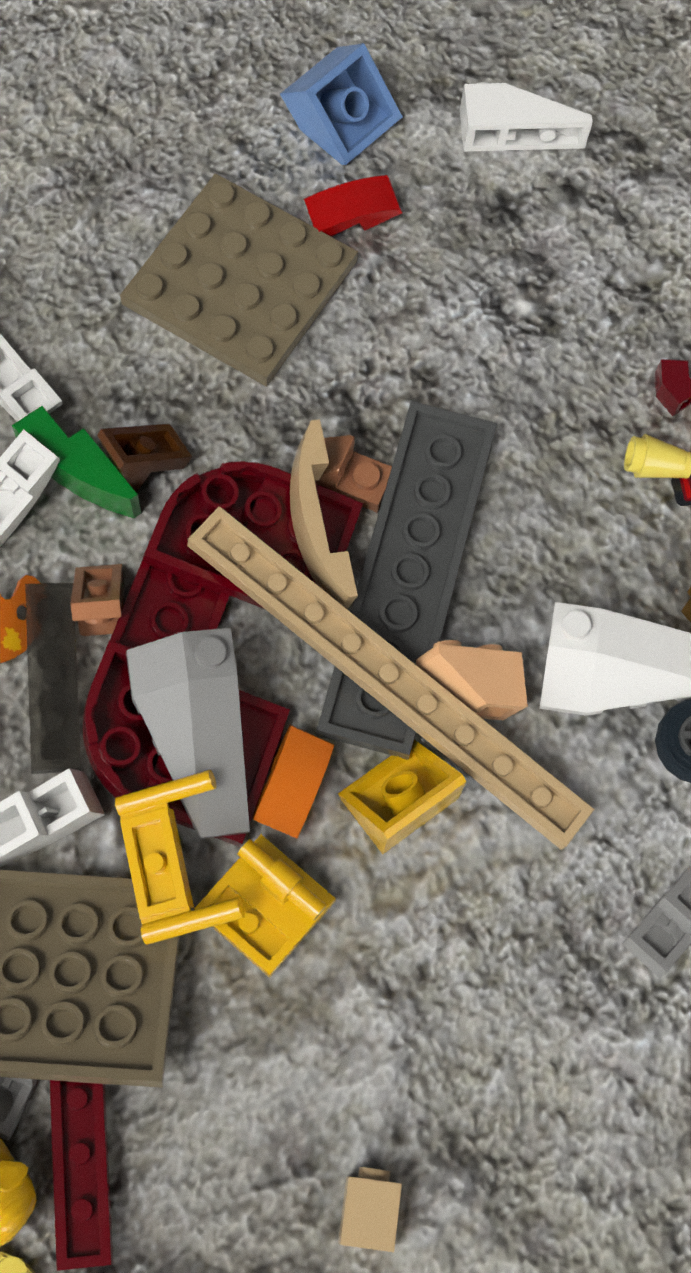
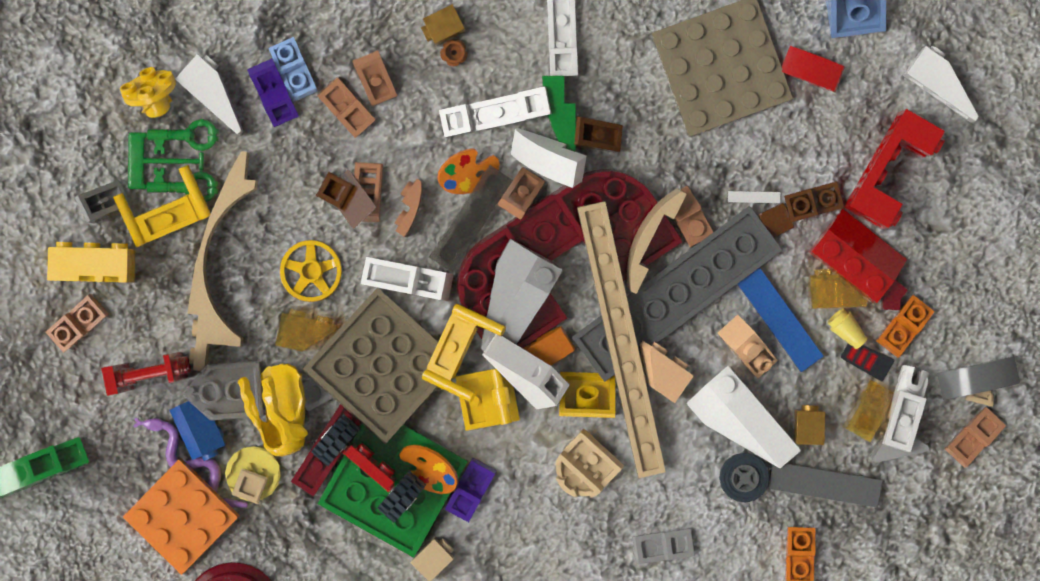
camera: 50 degrees right, 20 degrees up
none -> black plate [311,414,426,523]
none -> green plate [317,424,468,558]
none -> orange piece [399,445,458,494]
none -> dark purple slope [444,458,497,523]
none -> white slope [482,334,569,409]
none -> white slope [511,128,587,188]
none -> tan slope [555,428,625,498]
none -> light nougat slope [717,315,778,379]
none -> white sticker [728,191,780,203]
none -> blue tile [737,267,824,372]
none -> reddish brown slope [757,202,794,238]
none -> reddish brown slope [784,181,844,222]
none -> clear yellow slope [807,269,867,309]
none -> red slope [808,209,907,303]
none -> red plate [844,109,945,230]

